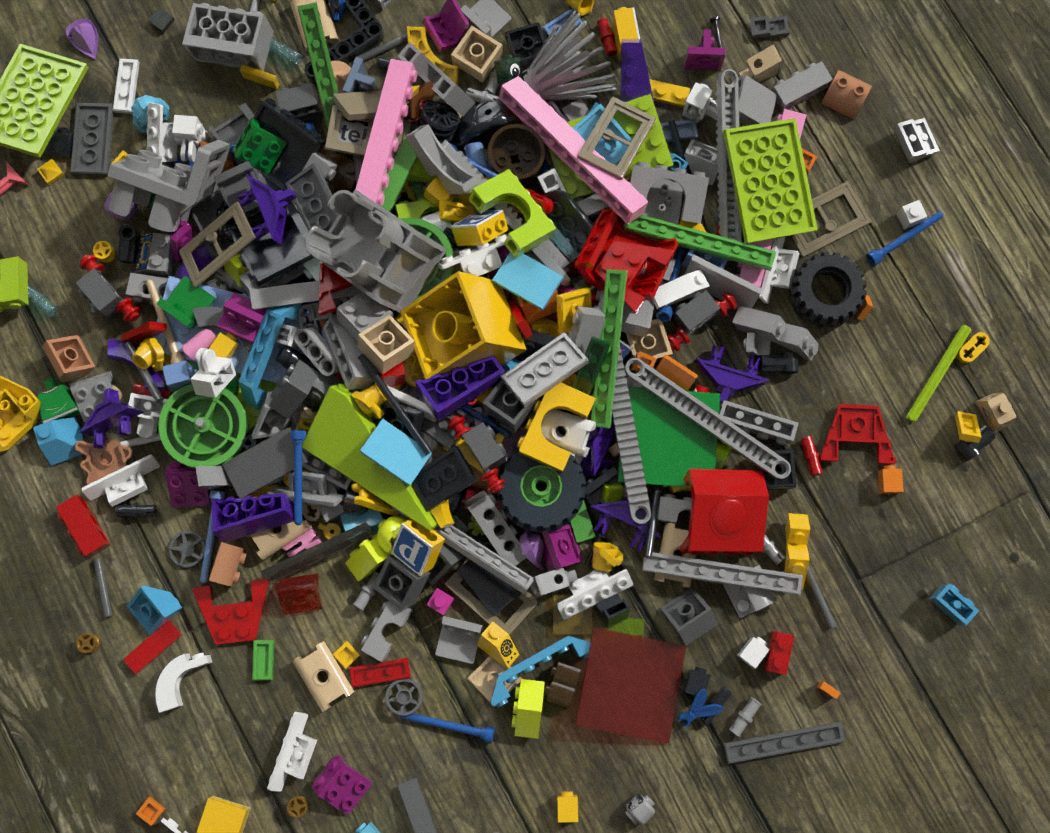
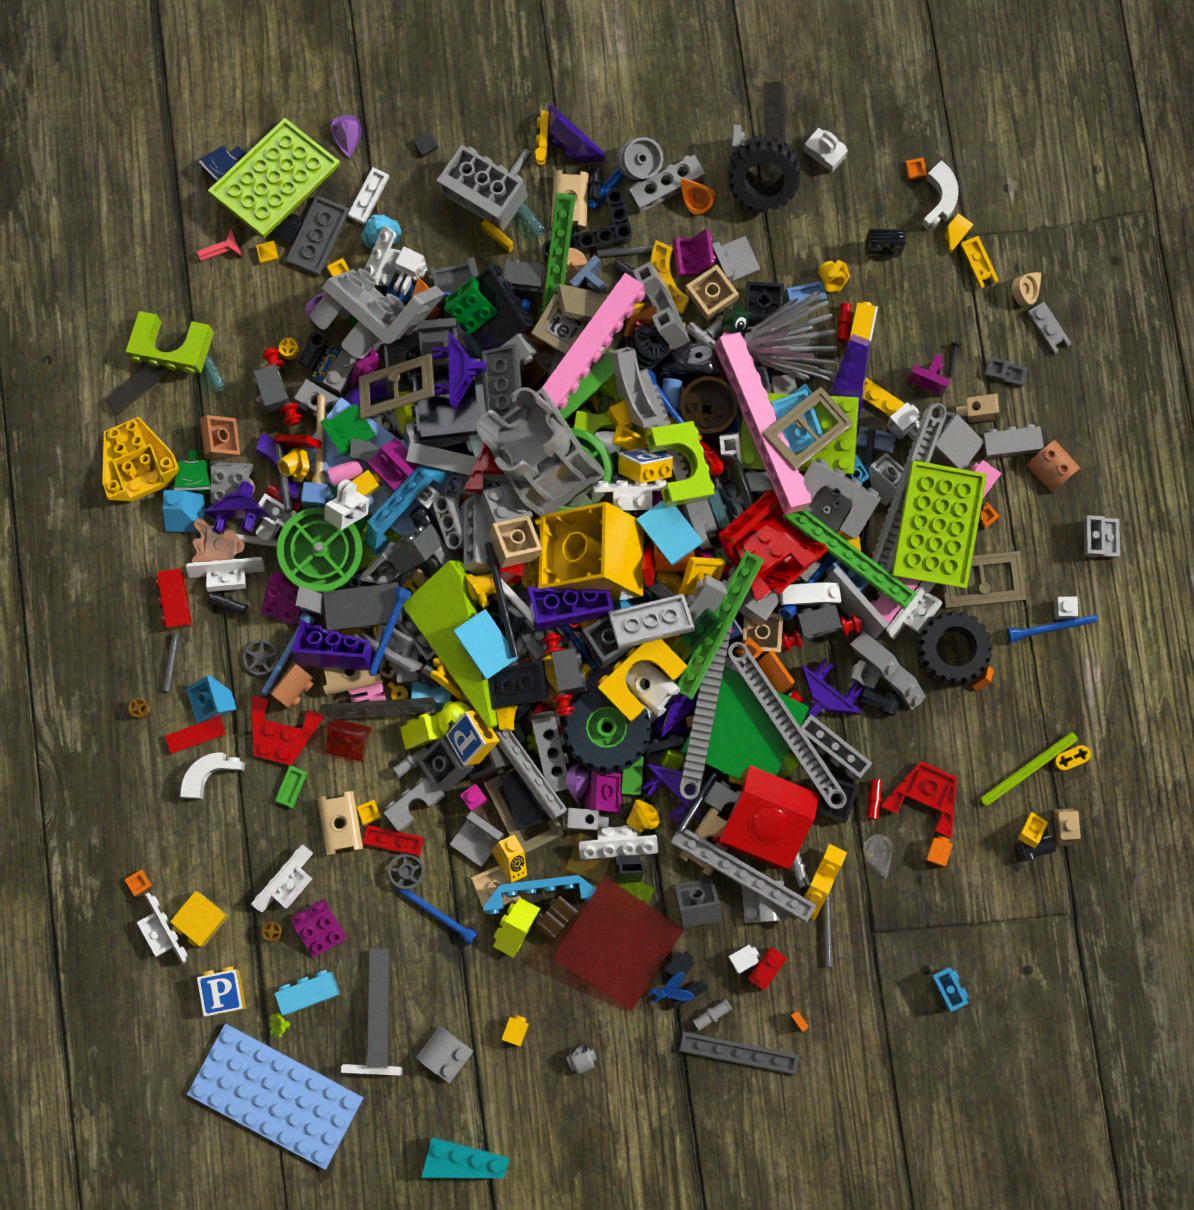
camera: 25 degrees right, 0 degrees up
none -> clear piece [863,834,892,877]

